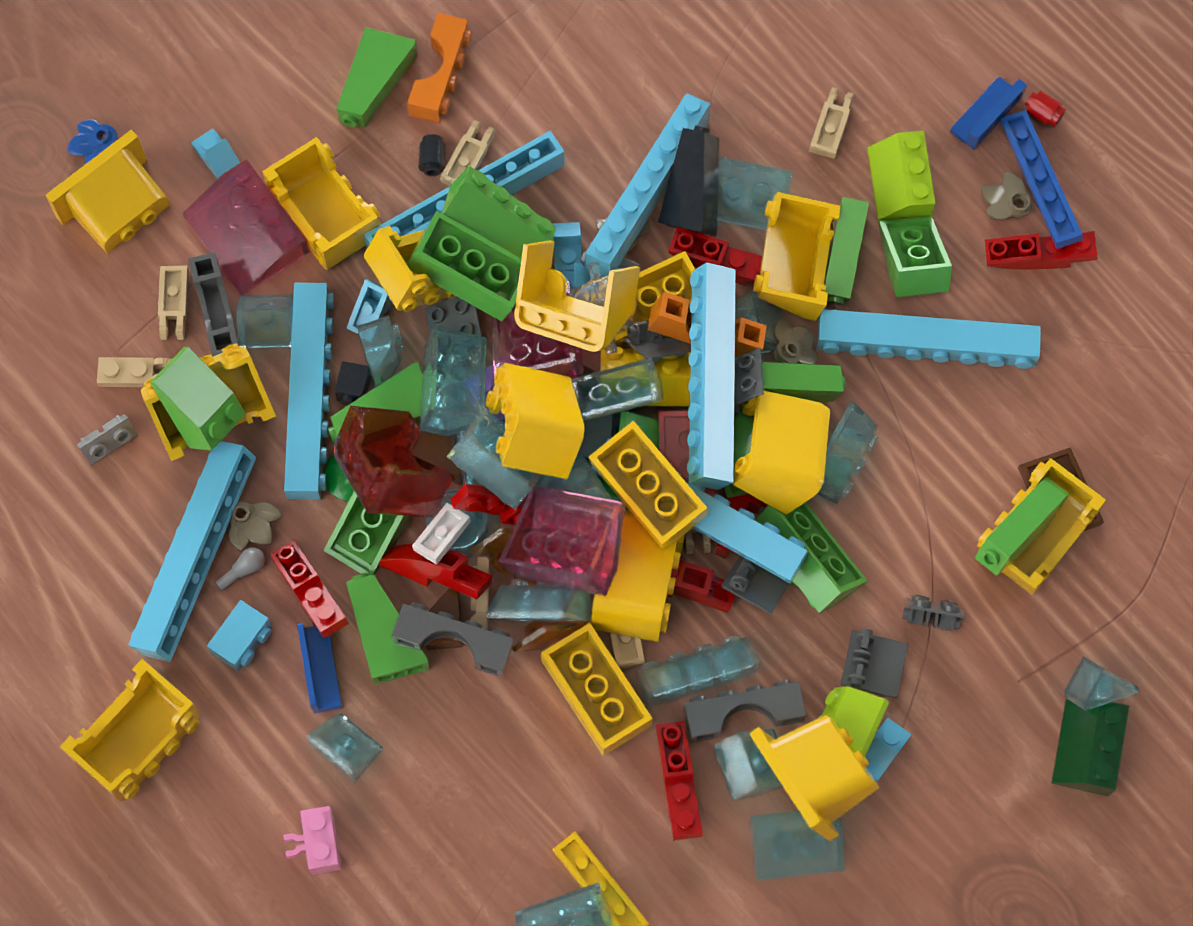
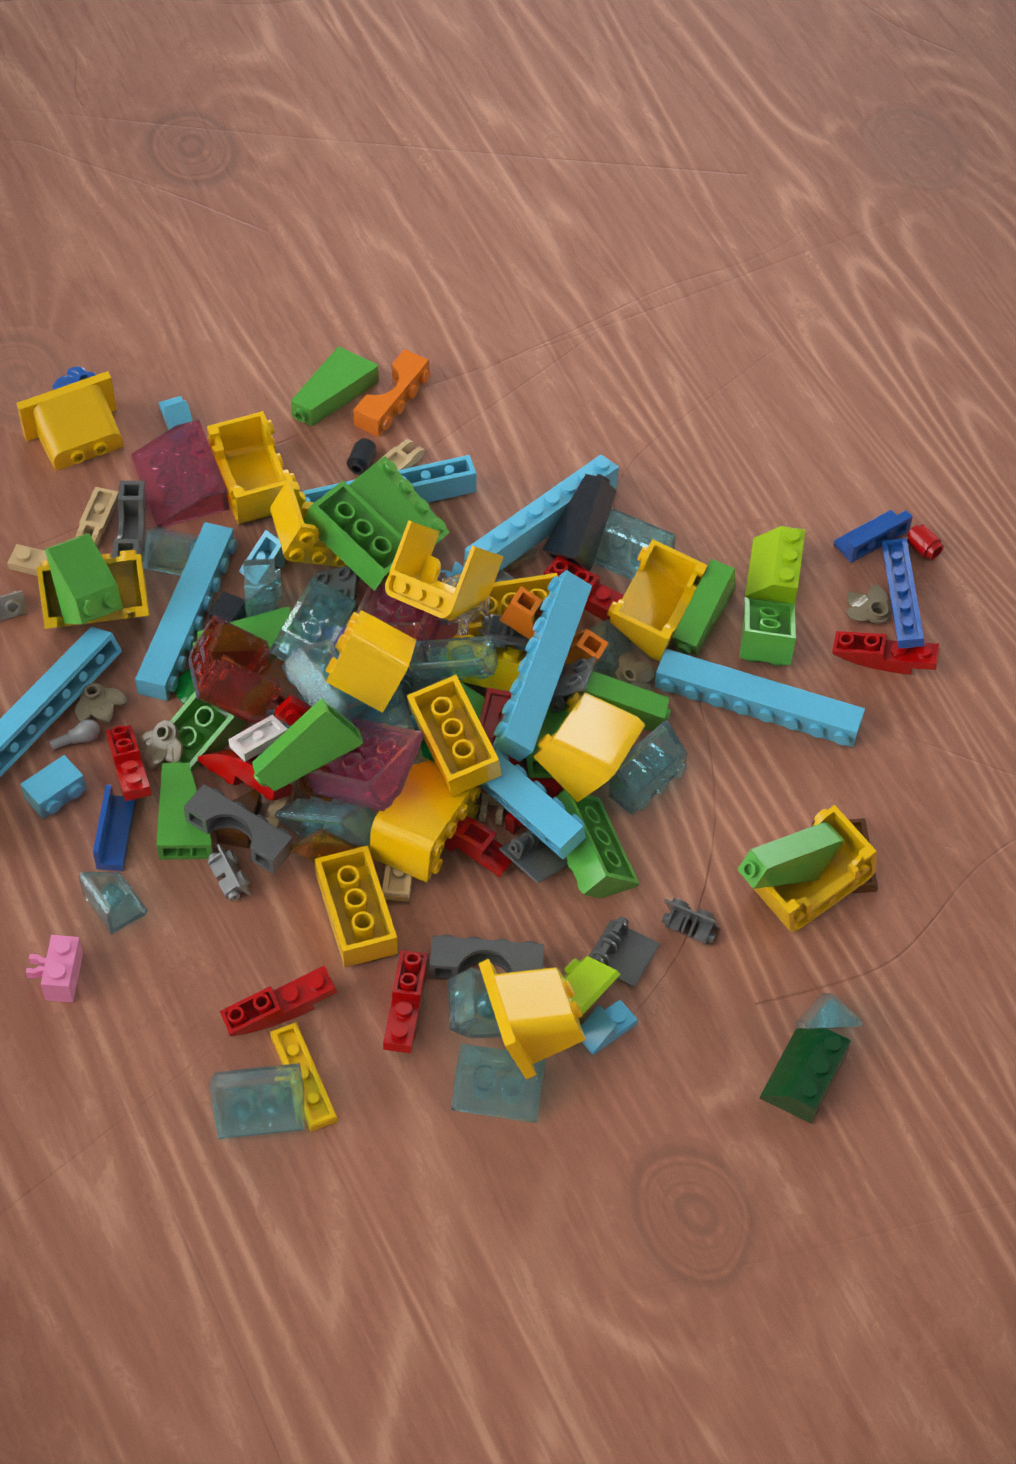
camera: 15 degrees right, 15 degrees down
medium azure slope [553,222,582,271] -> none
clear light blue slope [636,636,760,708] -> none
tan hinge [809,87,854,159] -> none
none -> dark tan plate [138,720,183,771]
none -> light grey hinge [208,844,252,901]
none -> red slope [220,965,337,1036]
none -> bright green slope [252,698,364,791]

